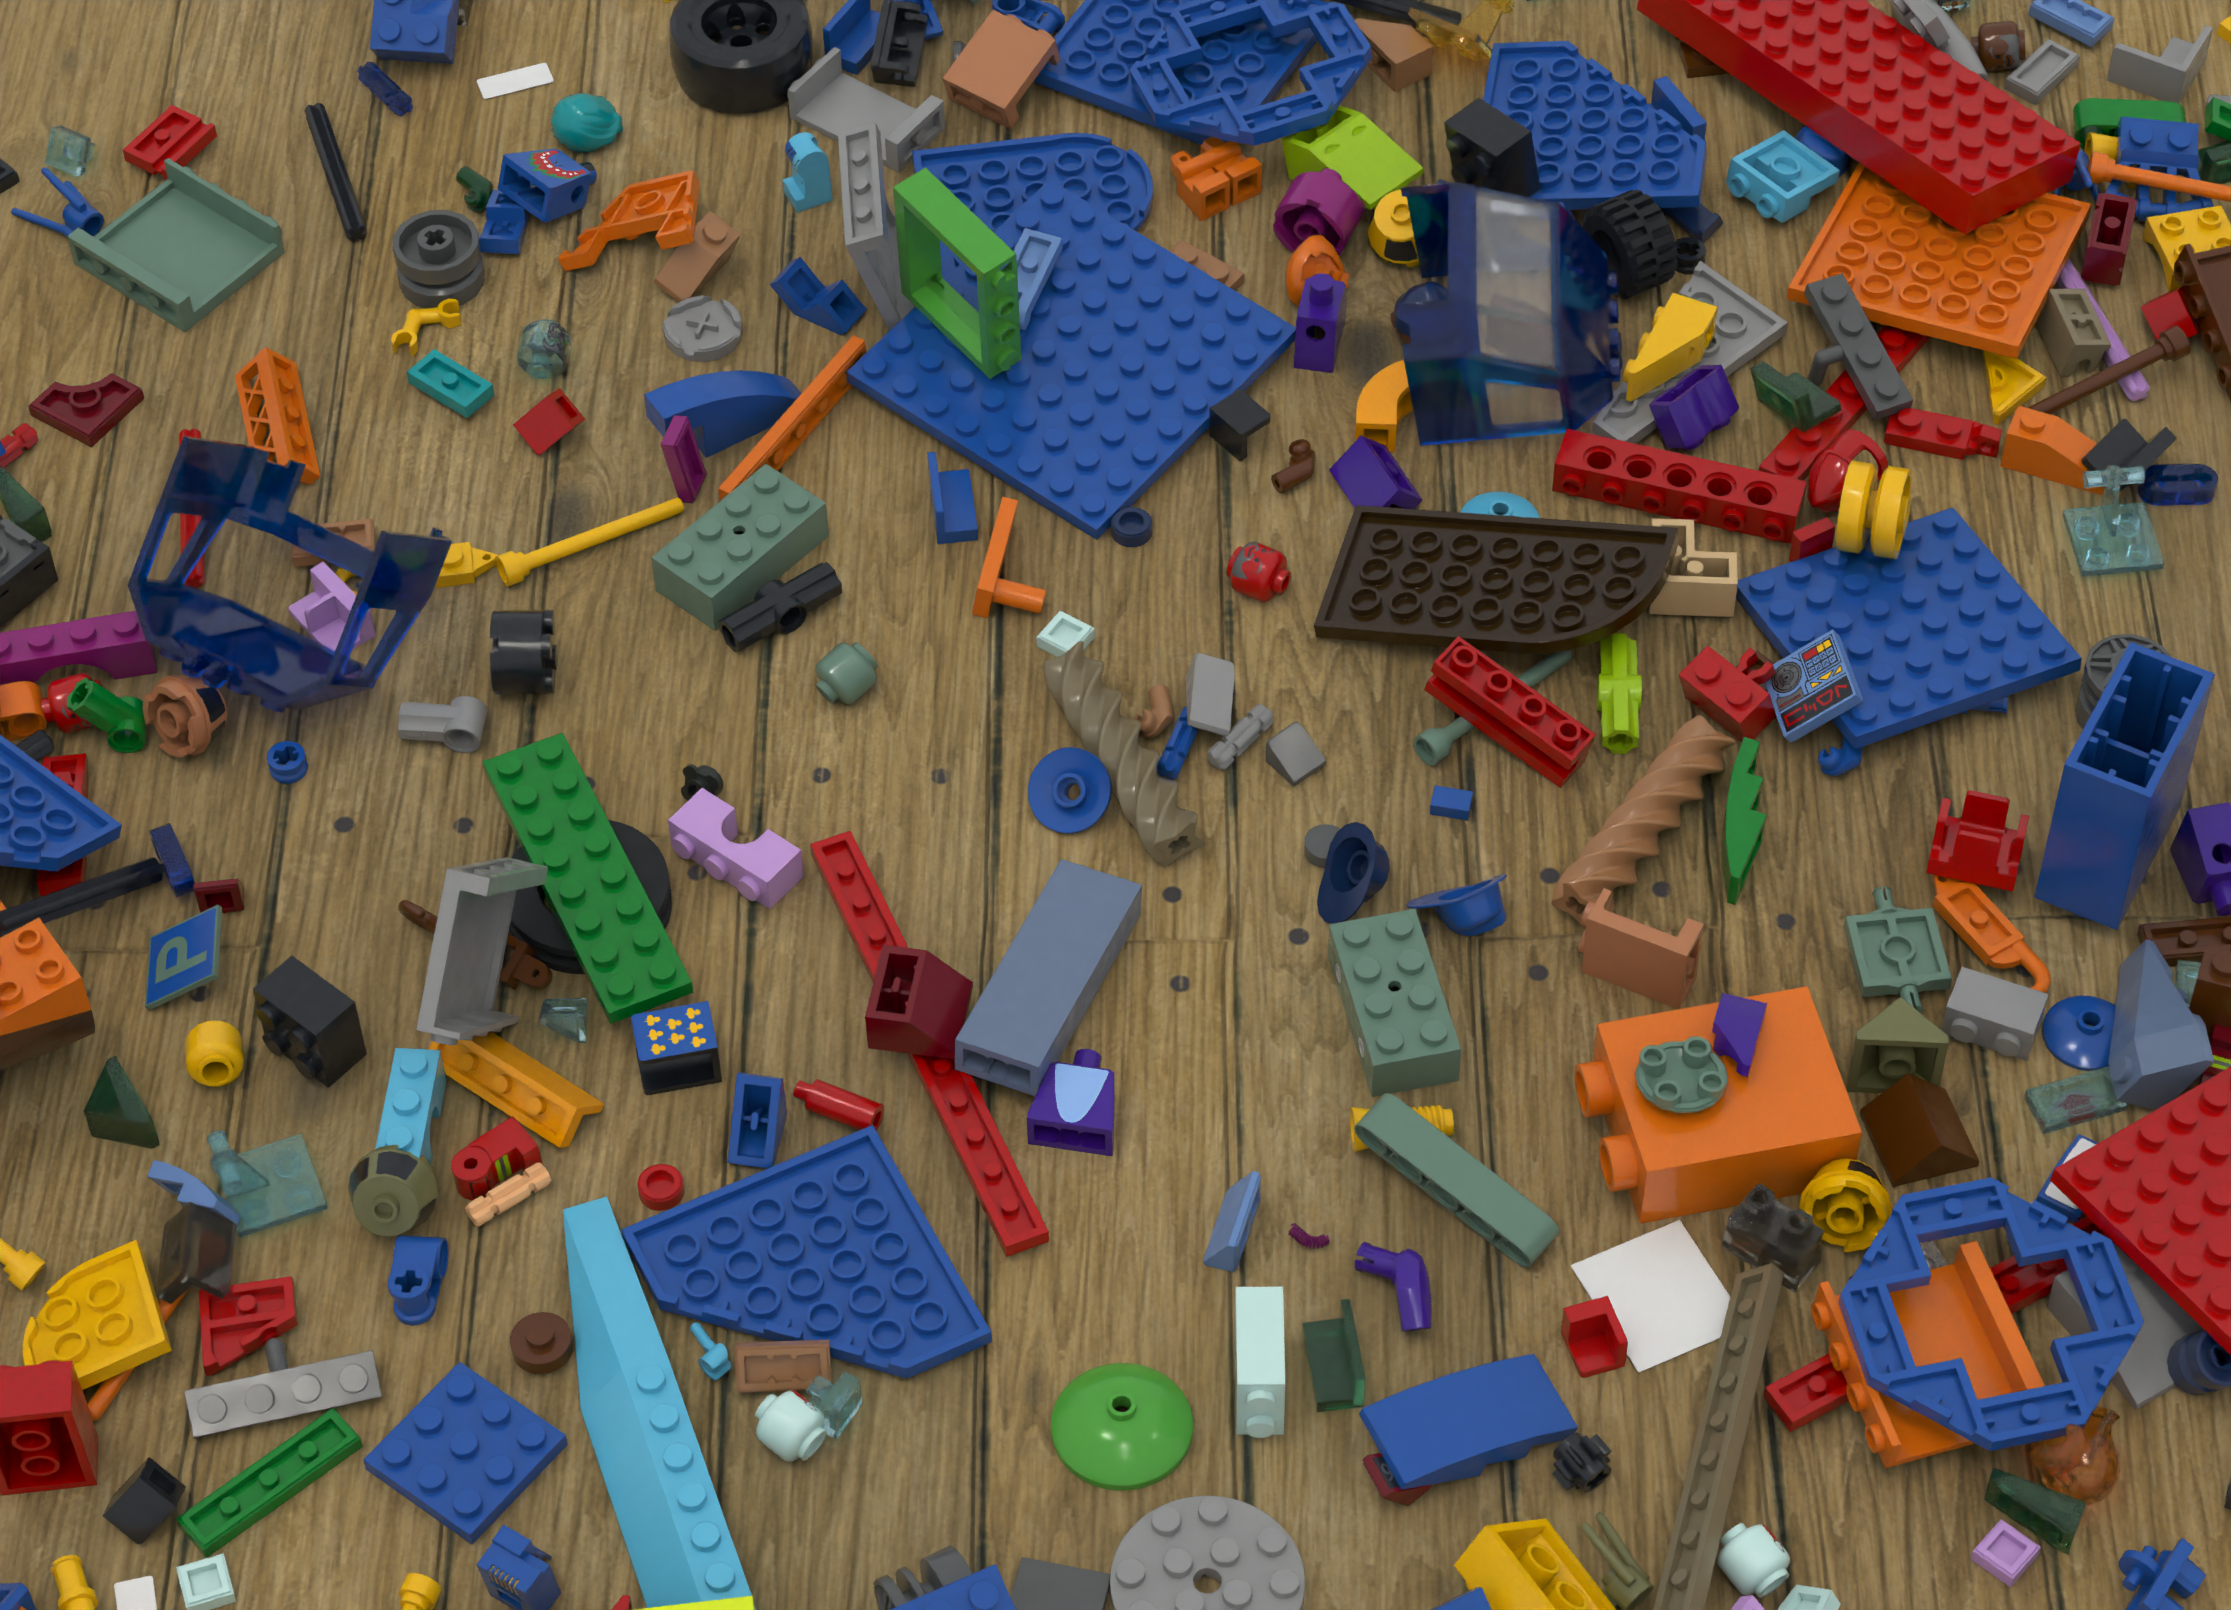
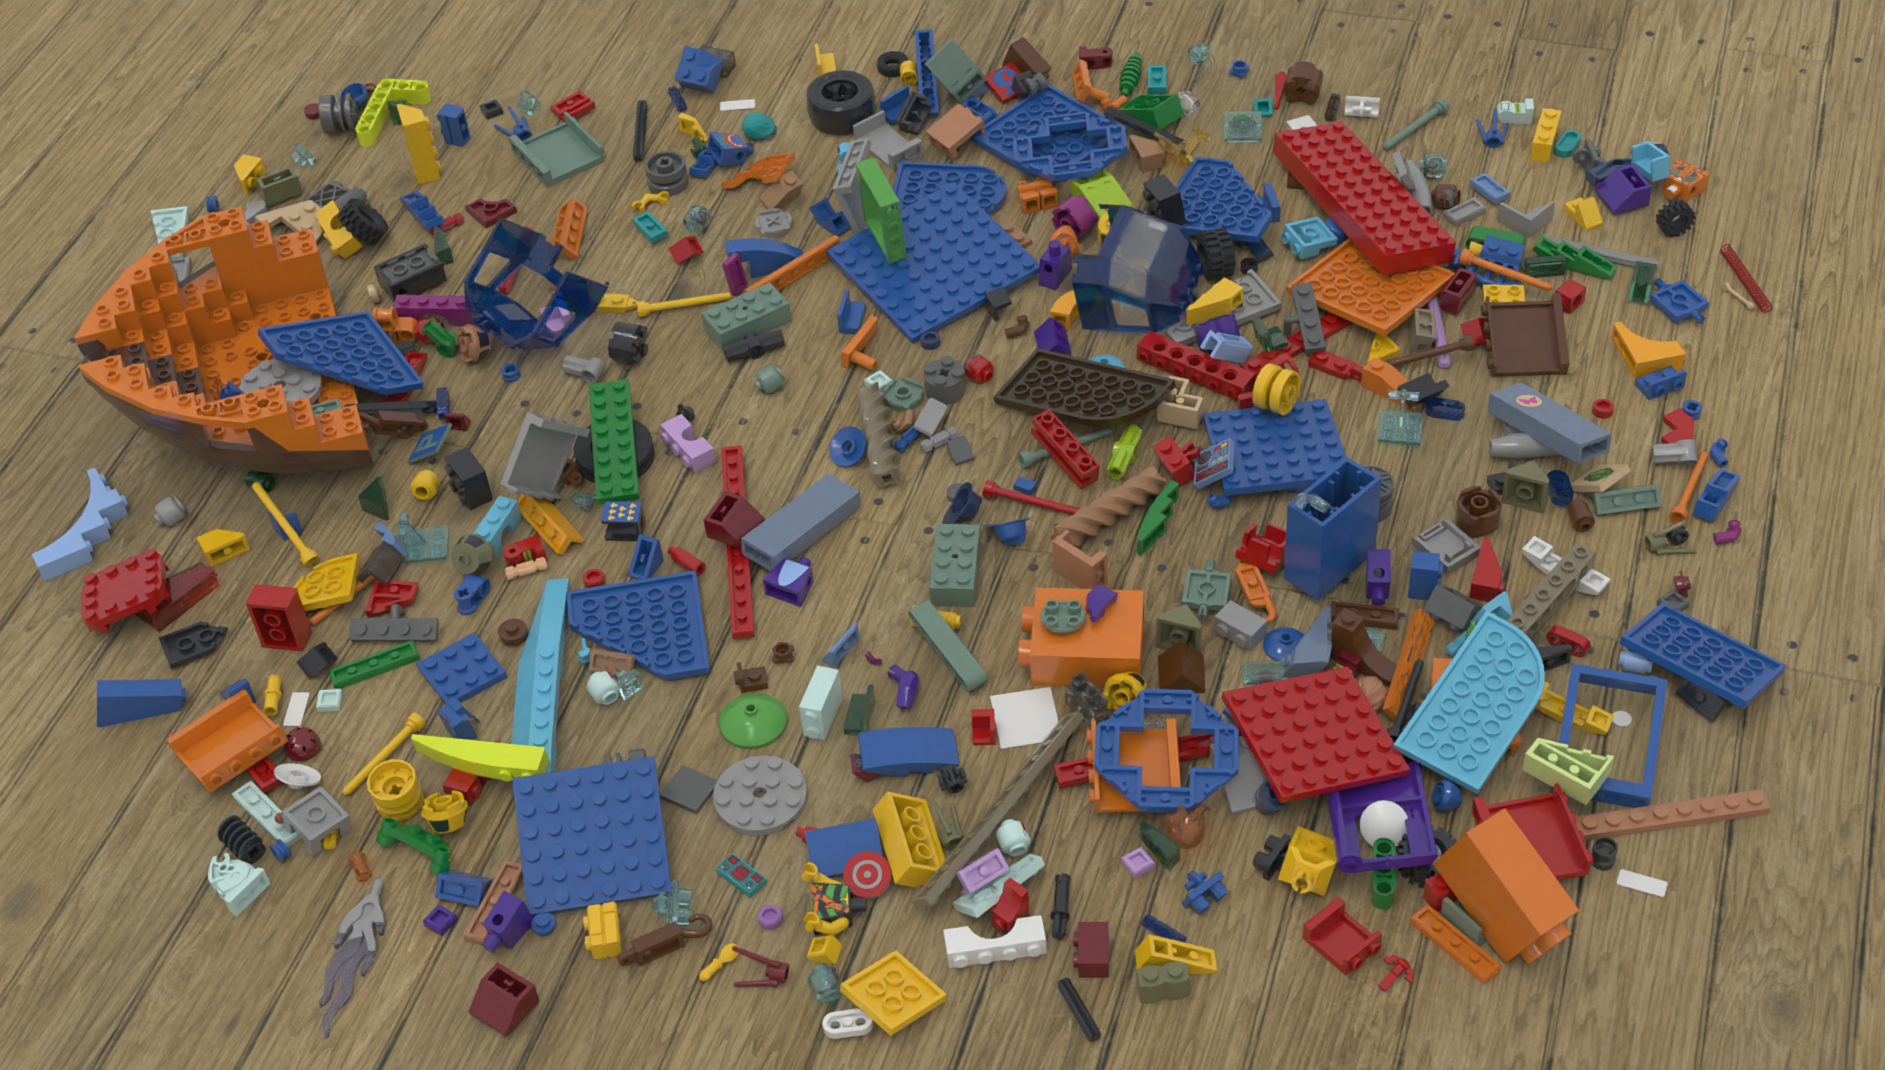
camera: 20 degrees right, 5 degrees down
medium blue plate [1006,228,1063,330] -> none
none -> reddish brown piece [359,410,428,437]
none -> yellow slope [678,113,708,144]
none -> reddish brown bracket [733,662,768,693]
none -> reddish brown plate [772,642,795,663]
none -> sand green tile [883,378,924,411]
none -> dark grey brick [924,356,966,404]
none -> red piece [982,480,1080,515]
none -> light blue window [1200,330,1254,363]
none -> clear light blue arm [1294,493,1330,513]

